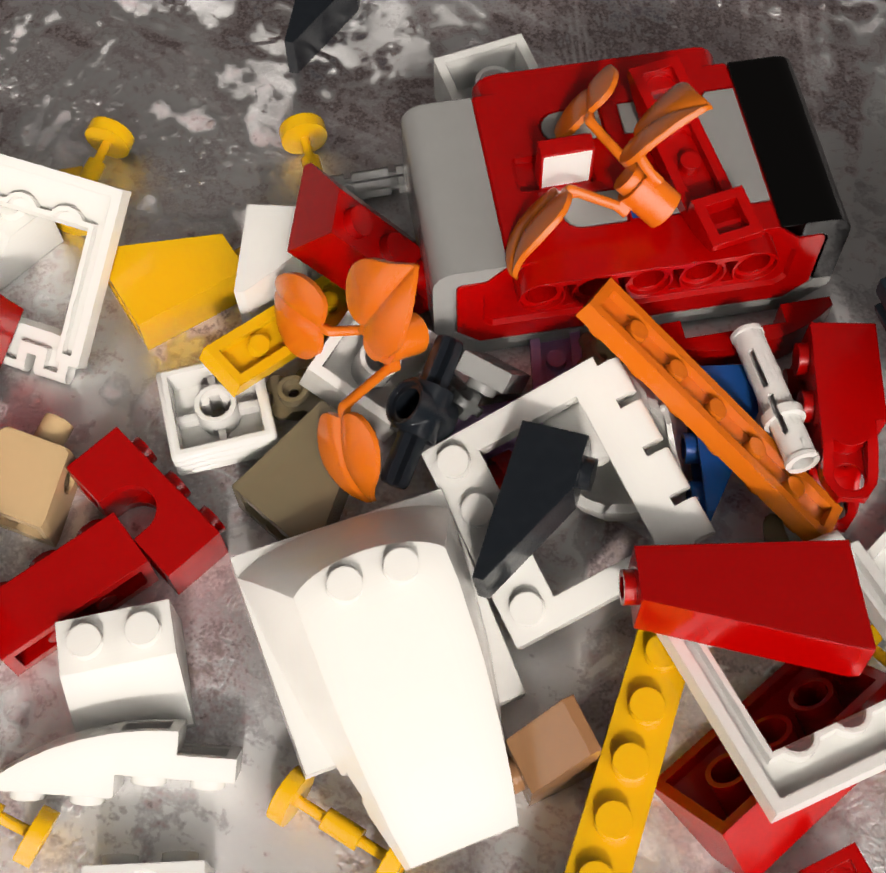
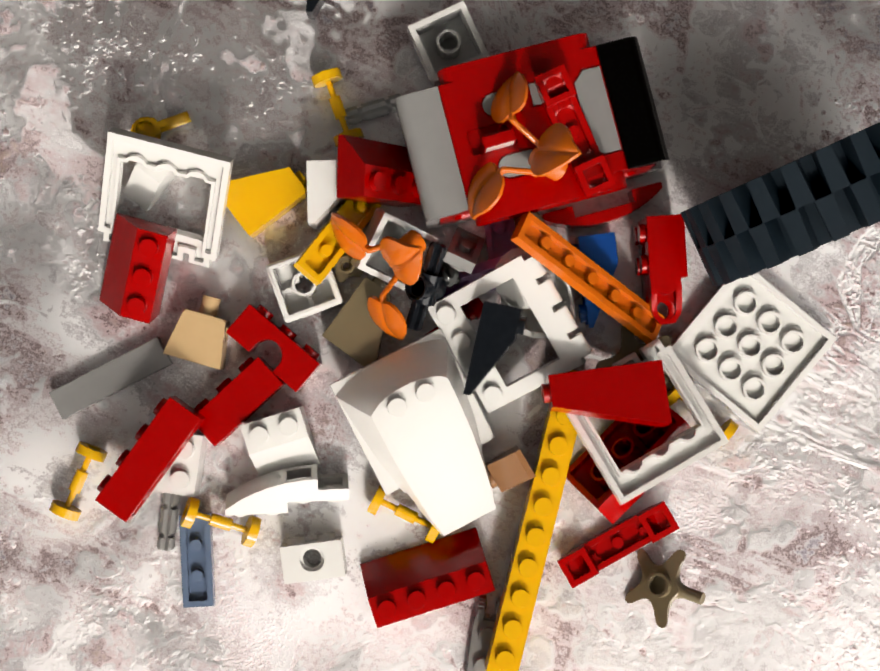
camera: 10 degrees left, 25 degrees up
yellow wheel [55,116,134,236] -> none
white pin [730,323,821,474] -> none

